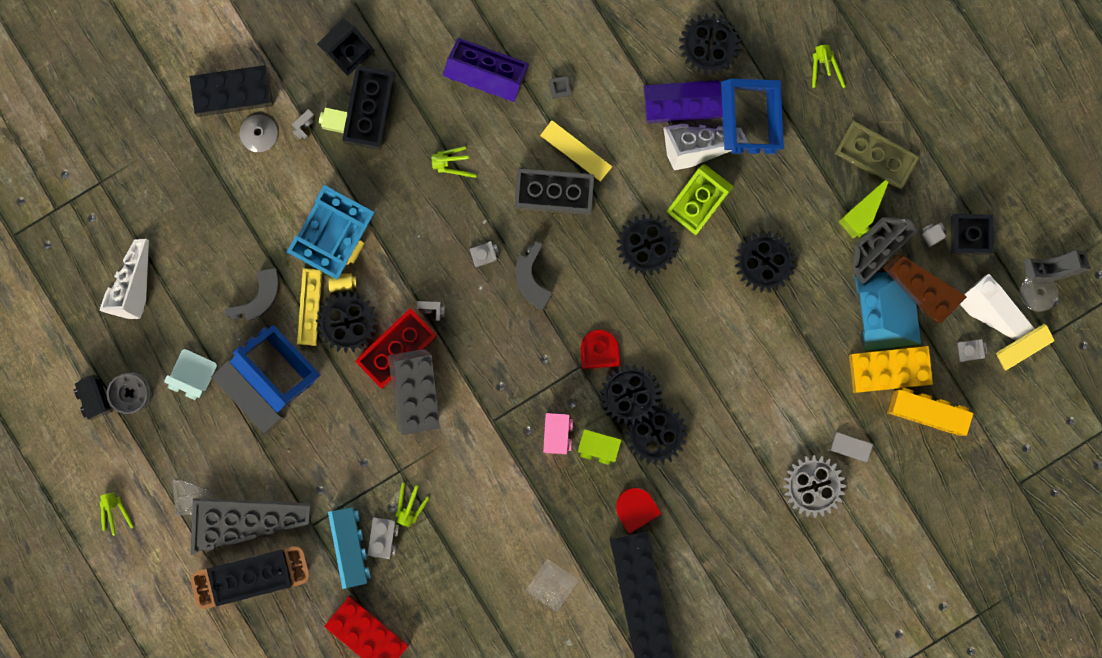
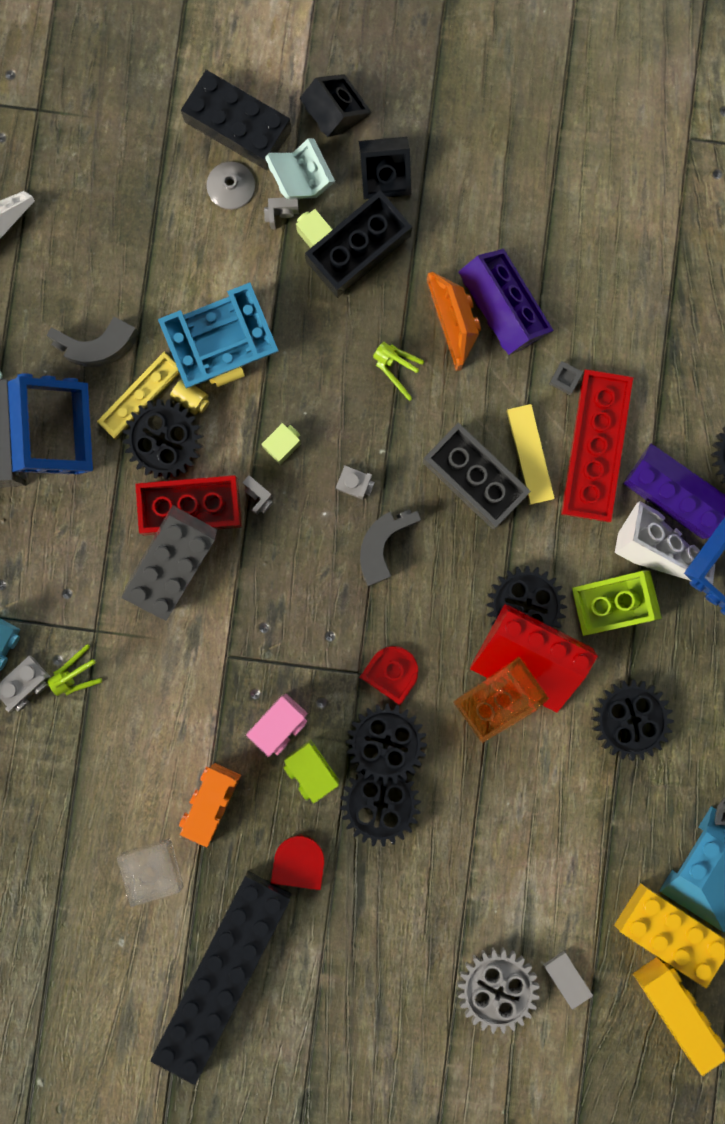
camera: 40 degrees right, 0 degrees up
none -> orange wedge [179,763,241,847]
none -> yellowish green brick [262,423,301,465]
none -> light aqua bracket [265,139,335,199]
none -> black slope [300,74,372,137]
none -> orange wedge [427,272,481,371]
none -> clear orange brick [453,657,549,743]
none -> red slope [470,604,598,713]
none -> red plate [561,369,633,523]

